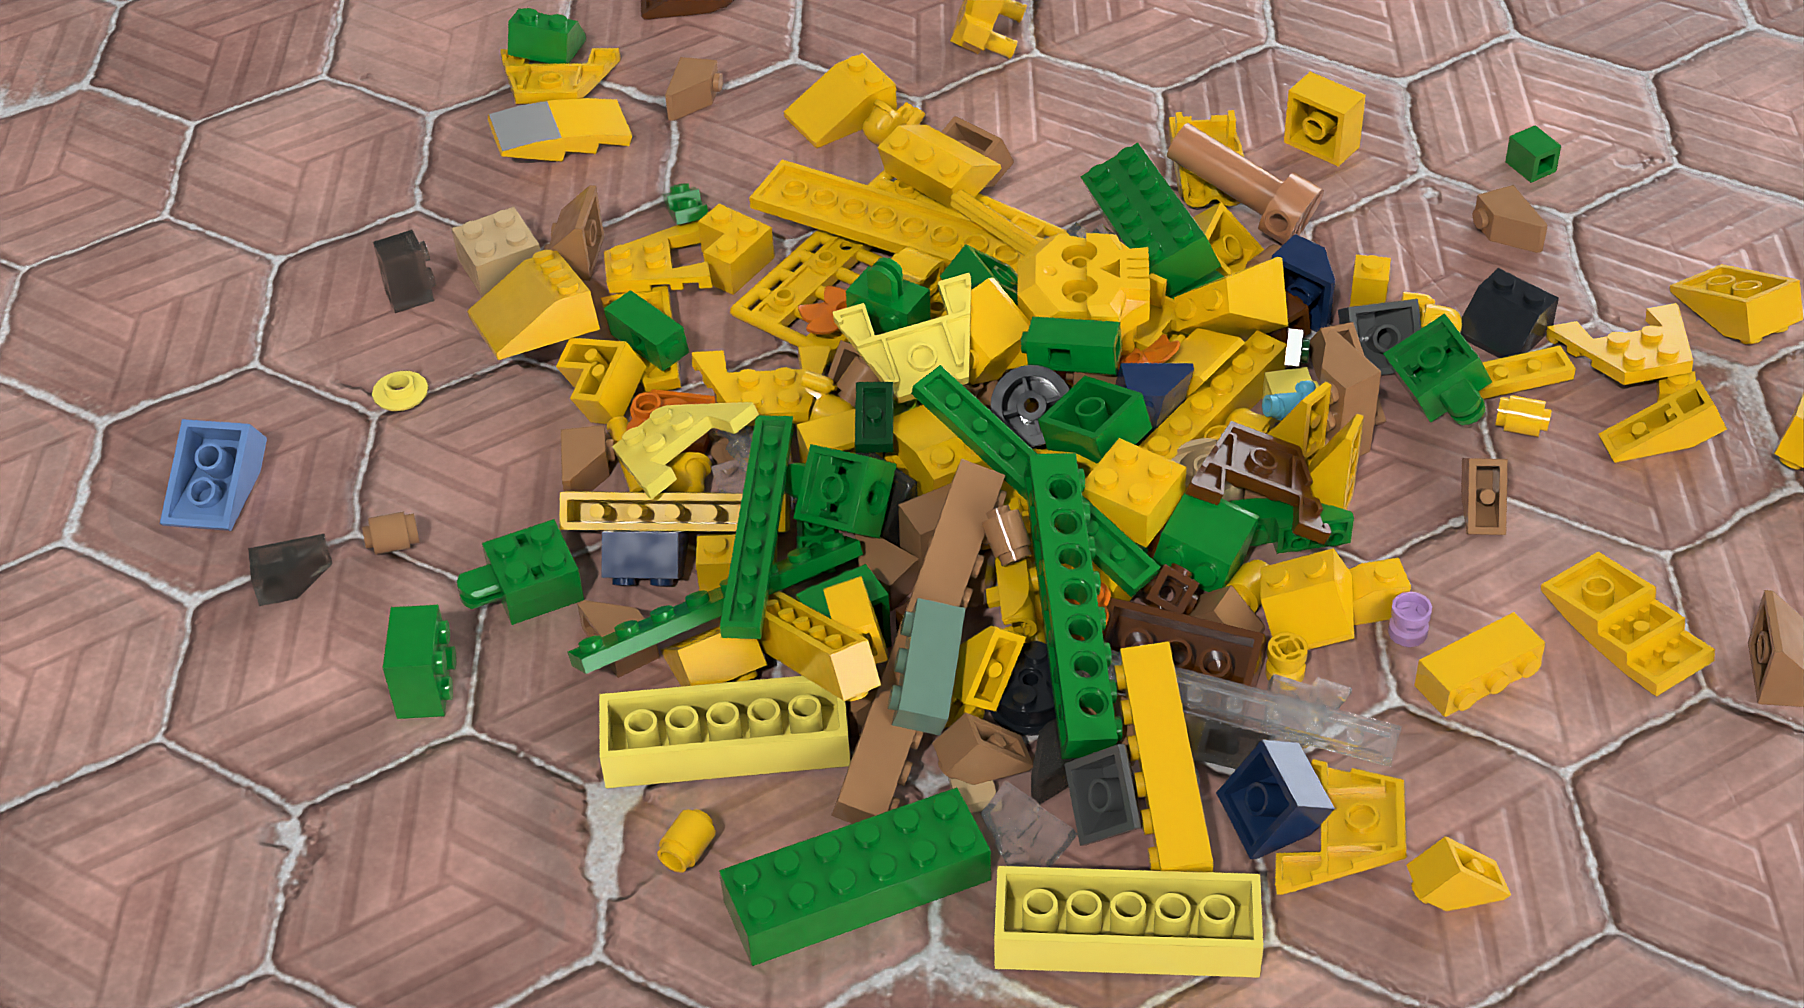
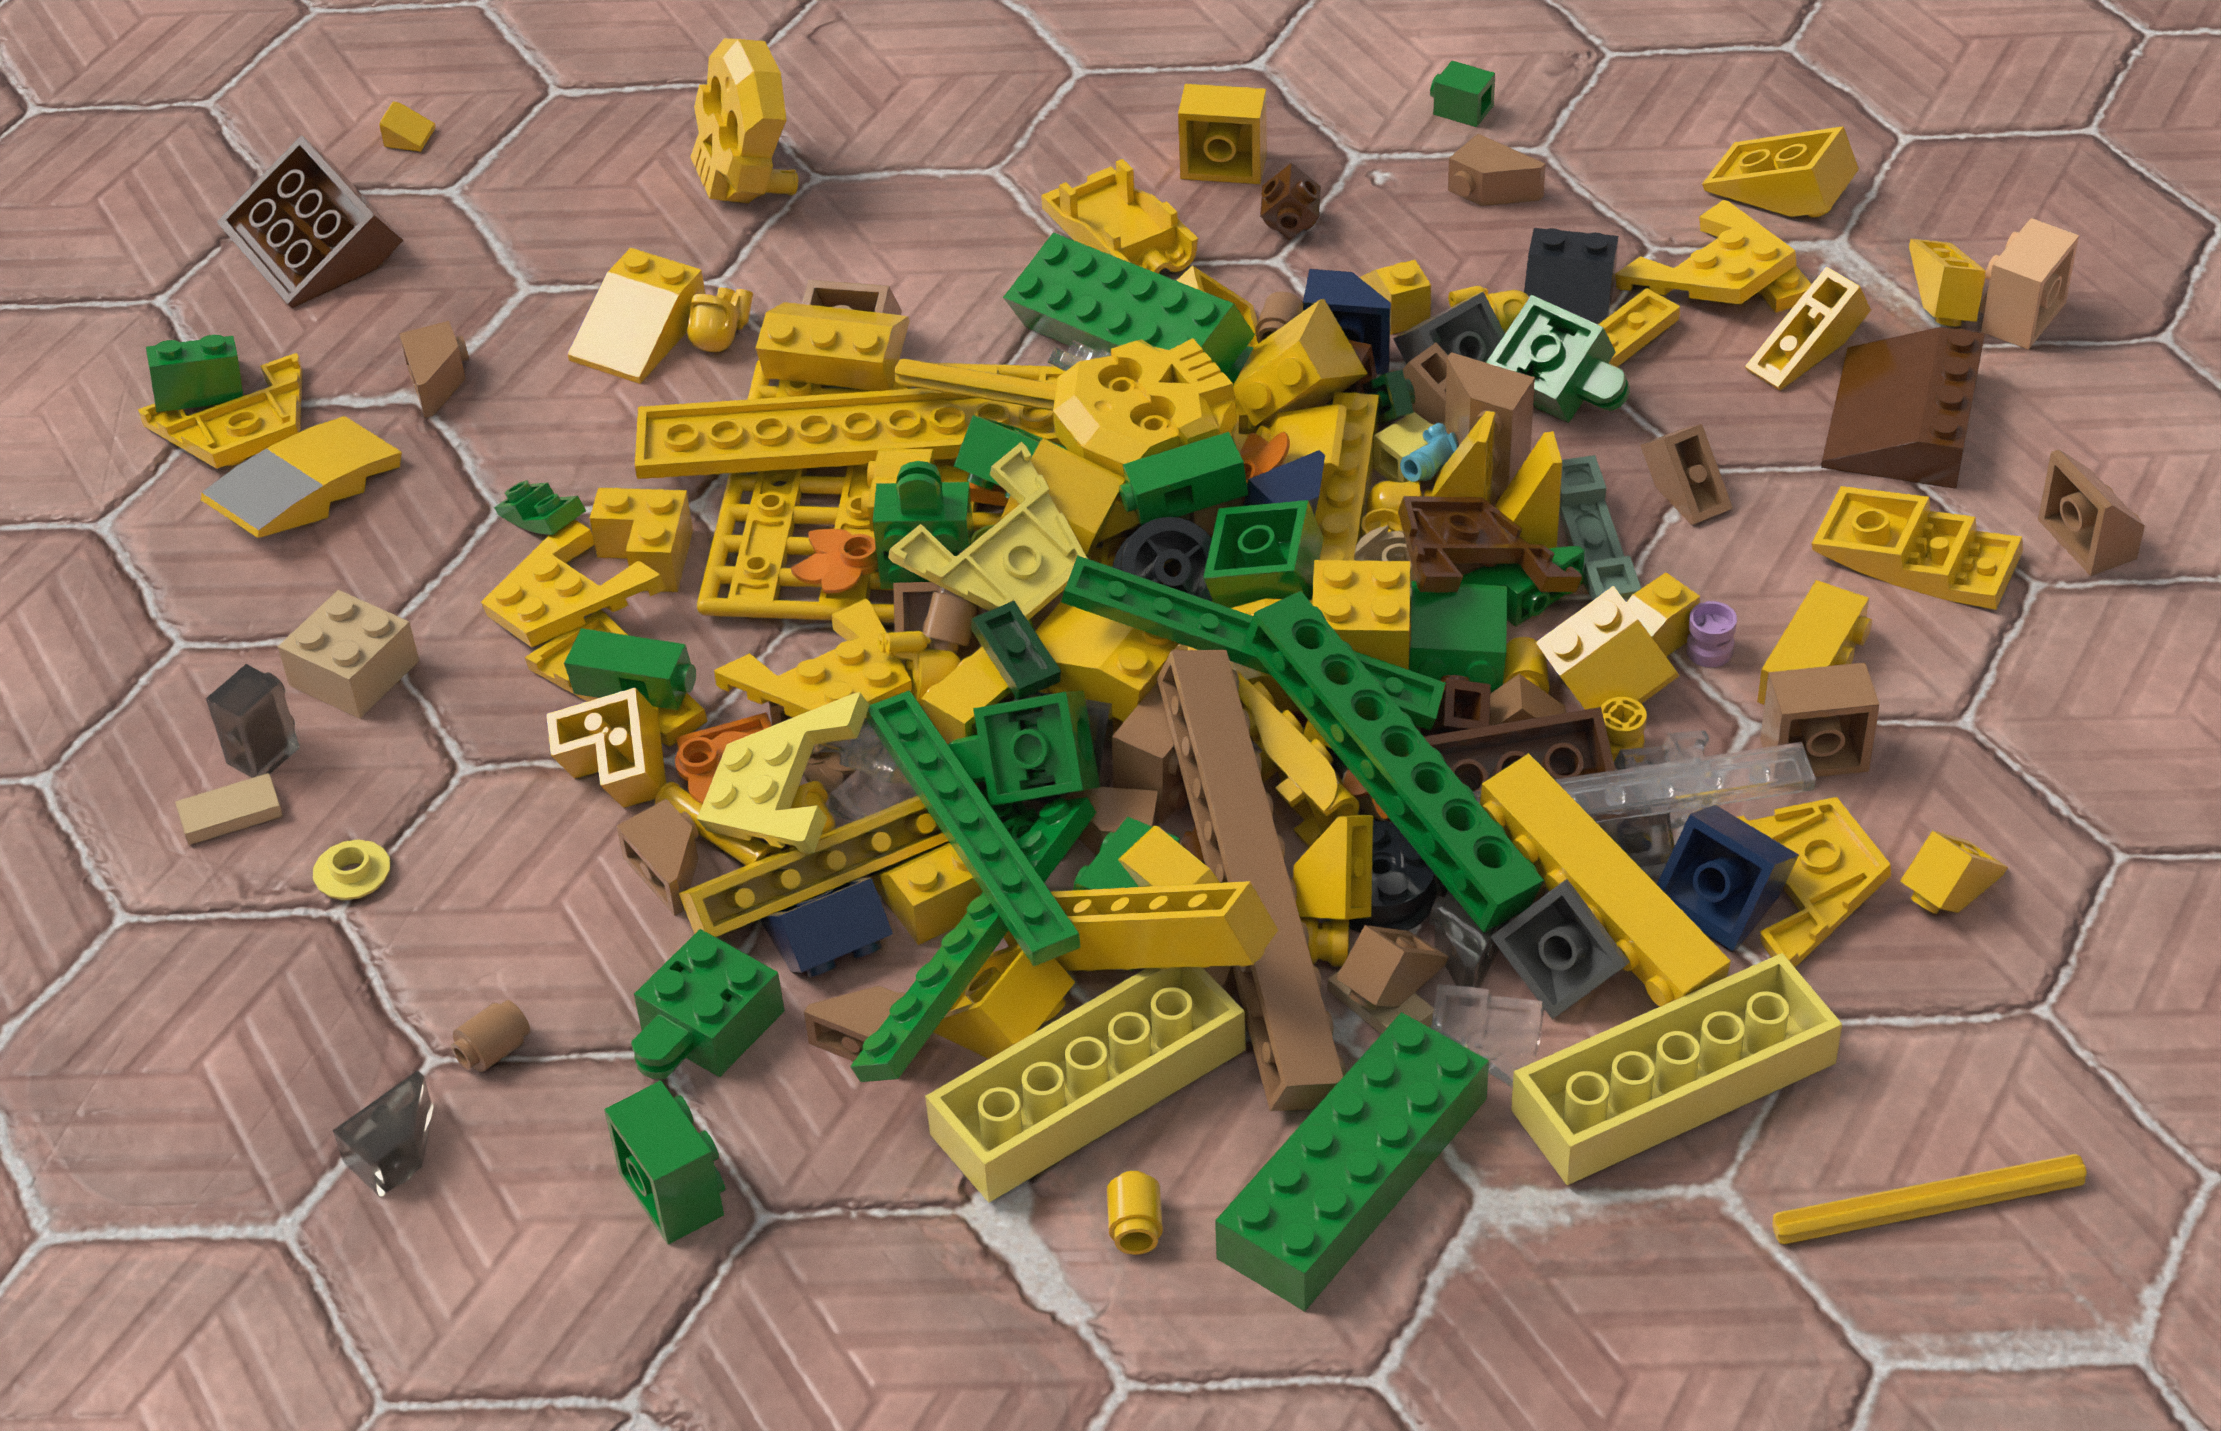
camera: 30 degrees left, 0 degrees up
medium blue slope [160,419,267,531] -> none
yellow slope [467,250,600,360] -> none
medium nougat slope [544,185,604,281] -> none
sand green brick [888,598,966,735] -> none
medium nougat brick [982,505,1032,567] -> none
nougat piece [1167,123,1324,245] -> none
yellow brick [1495,395,1552,437] -> none
none -> tan tile [175,773,283,845]
none -> reddish brown brick [1260,163,1321,240]
none -> sand green slope [1559,455,1641,600]
none -> medium nougat brick [1760,663,1880,781]
none -> reddish brown slope [1821,327,1985,489]

